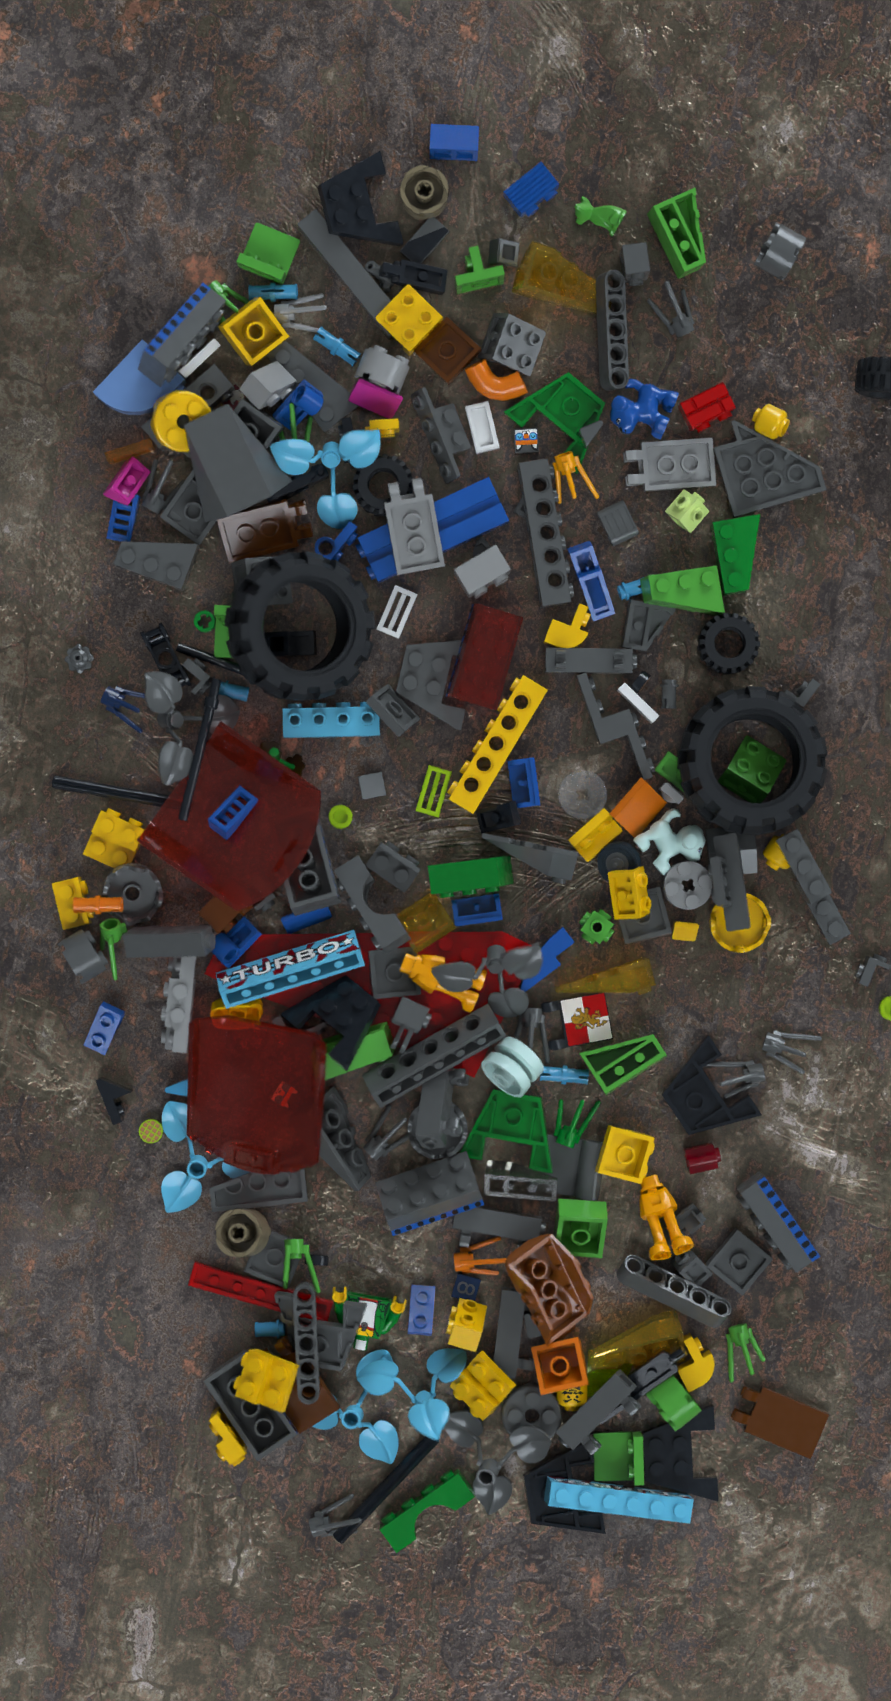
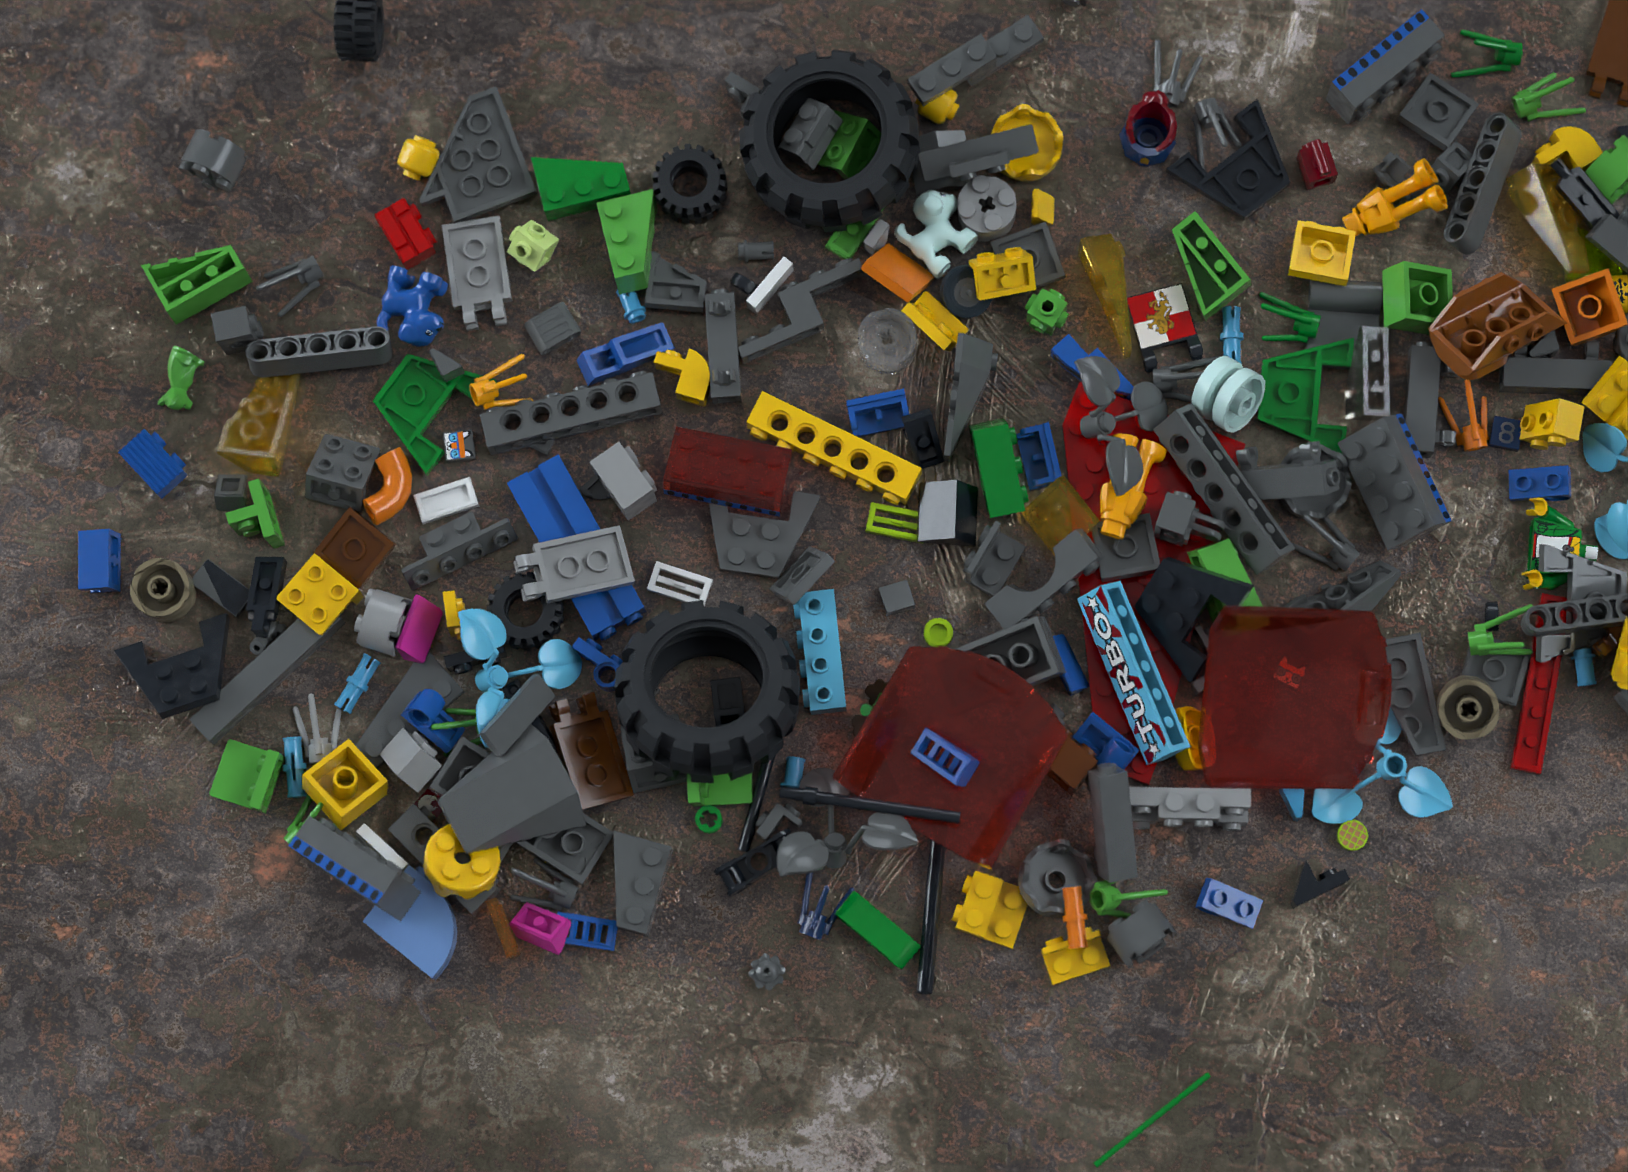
camera: 85 degrees left, 10 degrees down
none -> dark grey tile [479,674,555,757]
none -> dark grey brick [778,98,843,170]
none -> green beam [834,891,921,970]
none -> slope [917,480,978,547]
none -> piece [1119,90,1177,167]
none -> green plant [1451,30,1523,78]

